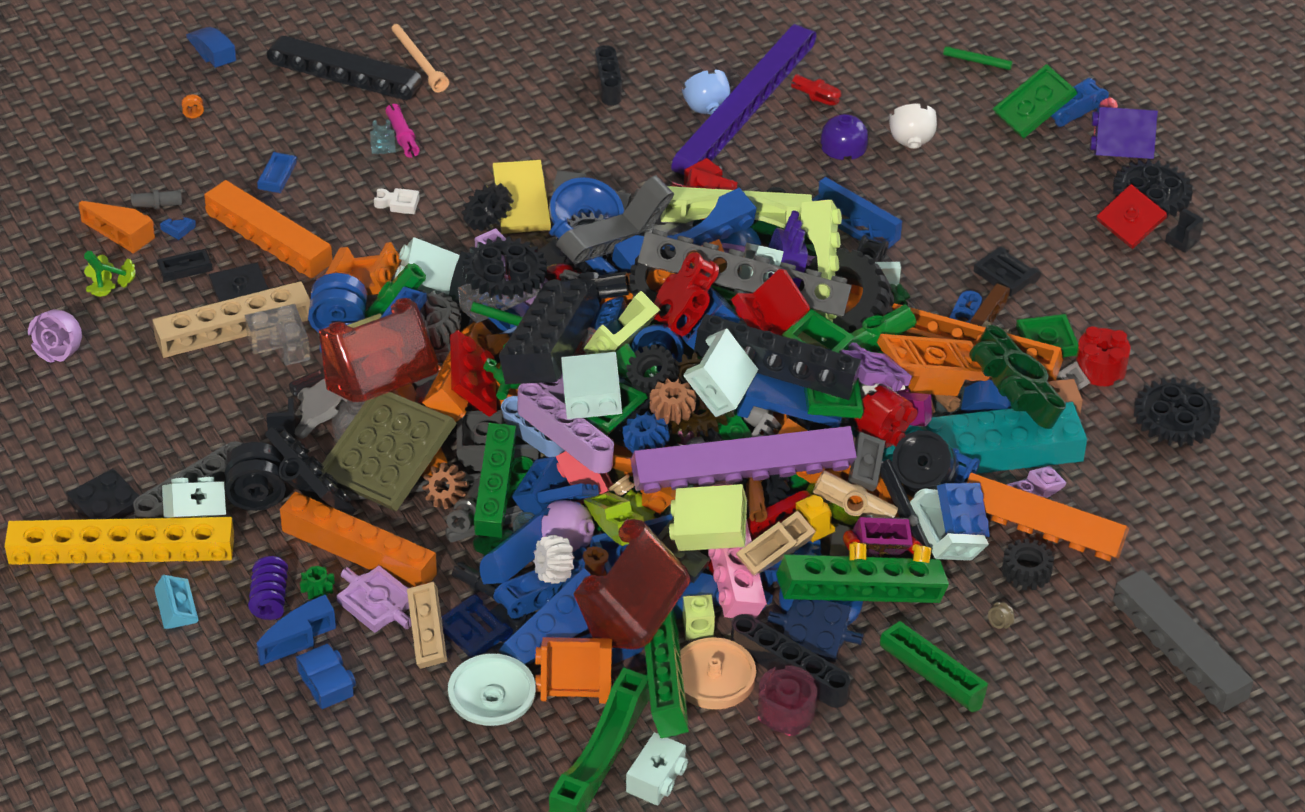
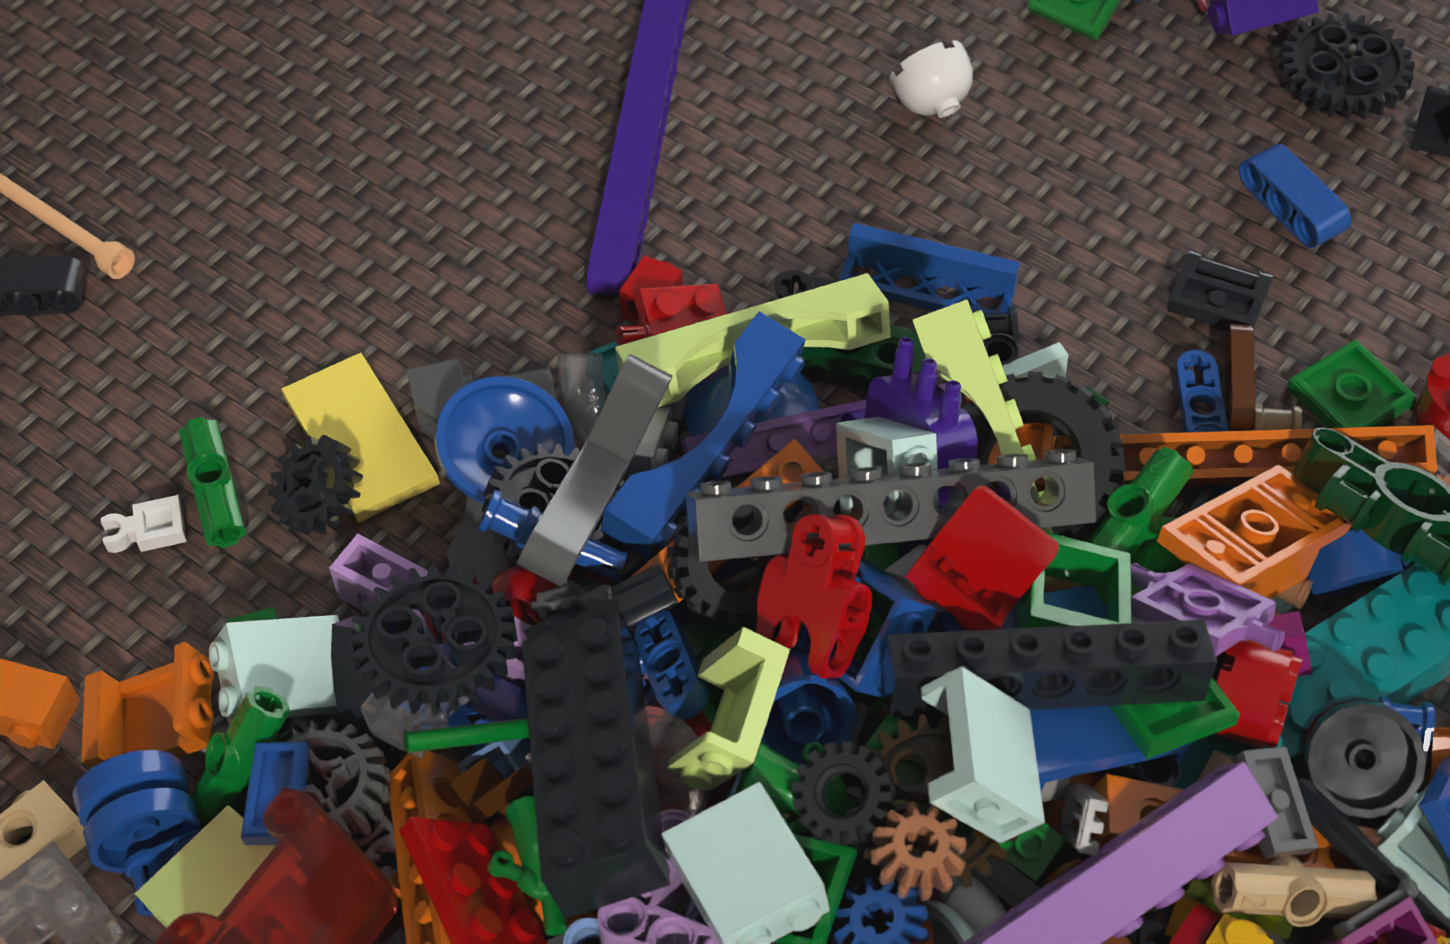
camera: 20 degrees left, 10 degrees up
clear light blue plate [370,119,396,154] -> none
dark pink pin [385,104,420,158] -> none
black beam [595,45,622,106] -> none
light blue cylinder [682,70,730,115] -> none
red arm [791,74,841,106] -> none
dark purple cylinder [820,114,868,160] -> none
red plate [1096,184,1167,250] -> none
none -> green piece [179,416,247,549]
none -> blue beam [1239,143,1352,249]

